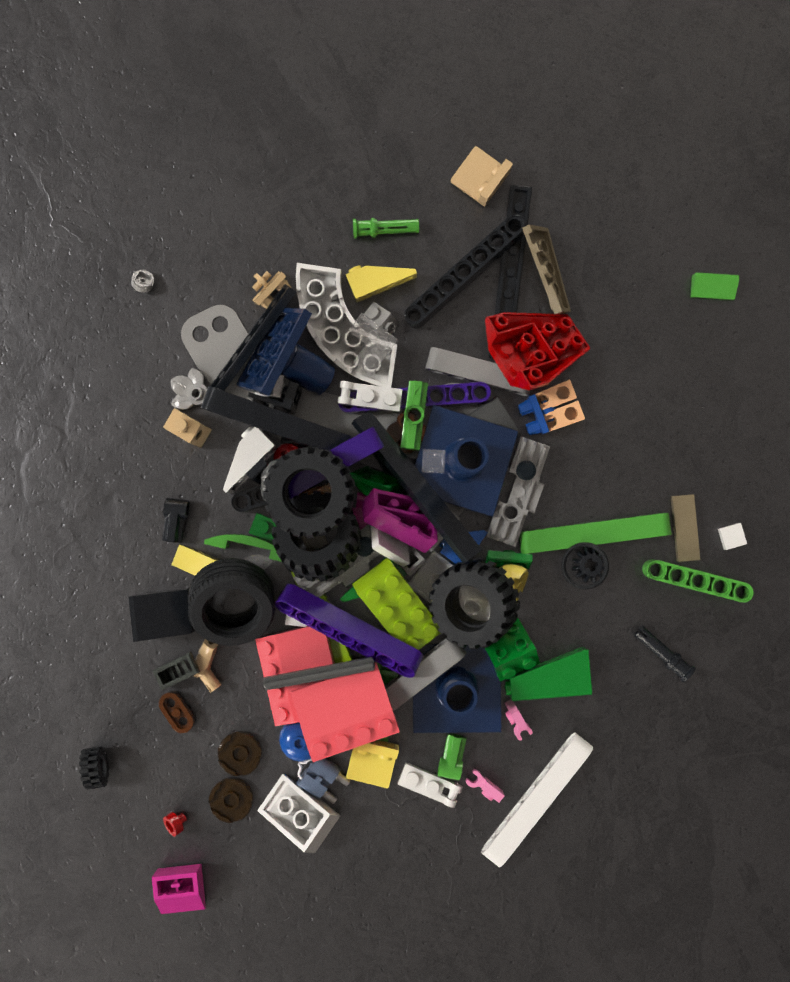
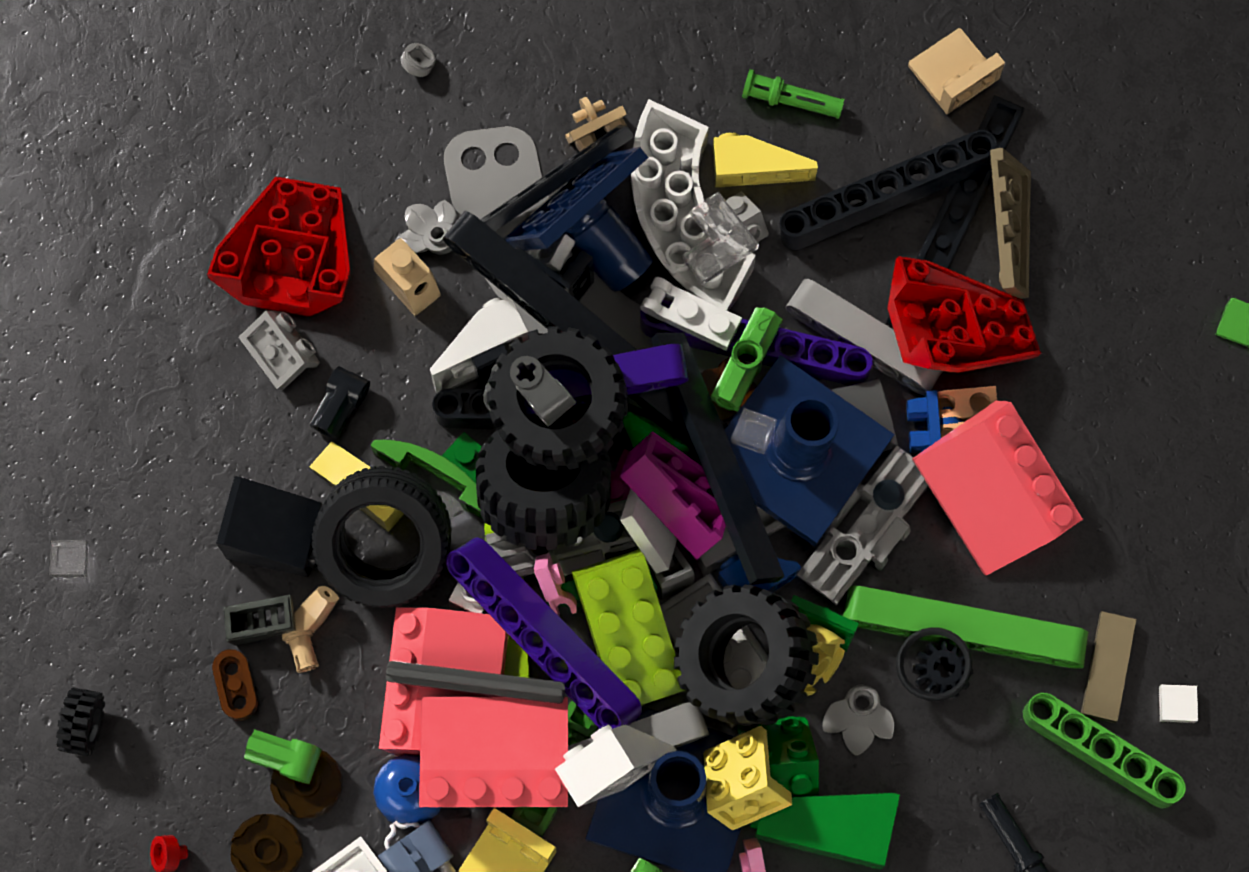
camera: 15 degrees right, 15 degrees down
none -> clear tile [49,540,89,577]
none -> red wedge [207,176,350,316]
none -> light grey bracket [238,310,320,390]
none -> bright green piece [244,730,322,784]
none -> dark grey piece [510,356,576,427]
none -> bright pink plate [534,553,577,616]
none -> white slope [555,724,677,807]
none -> light yellow bracket [703,726,792,831]
none -> light grey plate [822,684,894,756]
none -> coral slope [912,401,1083,576]

